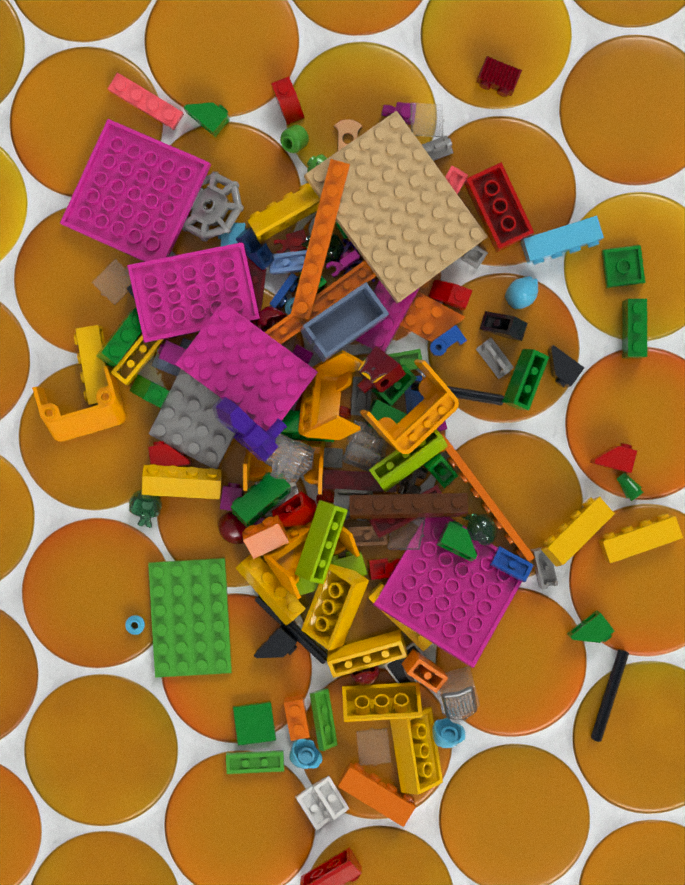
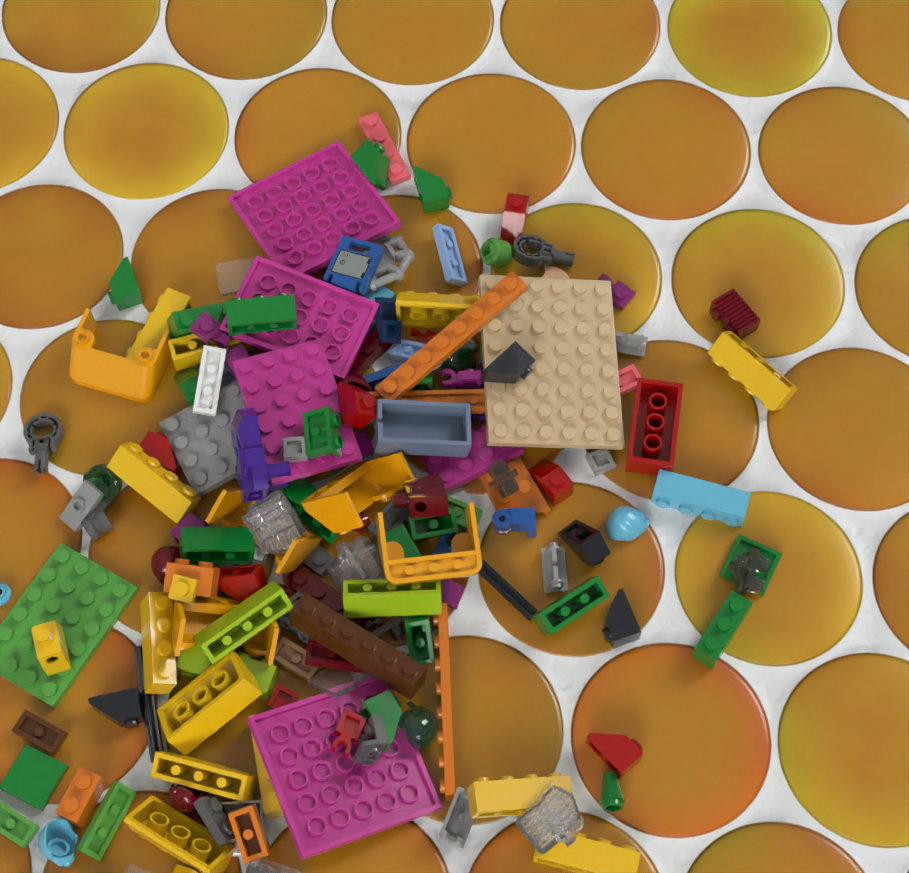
camera: 35 degrees right, 25 degrees down
clear piece [409,103,445,137] -> none
blue plate [490,547,533,583] -> none
none -> reddish brown plate [12,710,68,756]
none -> dark grey pin [23,413,65,474]
none -> yellow torso [31,620,72,676]
none -> light grey plate [59,480,105,532]
none -> dark grey wheel [81,510,114,541]
none -> green slope [108,257,144,311]
none -> yellow plate [168,574,199,604]
none -> magenta plate [189,311,231,349]
none -> white plate [192,345,226,417]
none -> dark grey plate [193,794,236,847]
none -> green brick [225,293,297,335]
none -> light grey tile [282,436,308,462]
none -> green bracket [302,406,344,459]
none -> blue container [323,235,385,295]
none -> red plate [330,709,367,757]
none -> red slope [337,382,377,429]
none -> green slope [350,139,390,191]
none -> dark grey bracket [353,714,388,765]
none -> light blue plate [432,223,468,287]
none -> black slope [480,341,535,384]
none -> clear smoke hips [488,460,520,499]
none -> dark grey pin [512,234,575,267]
none -> clear piece [516,781,584,854]
none -> yellow brick [707,331,798,411]
none -> clear smoke hips [727,547,769,595]

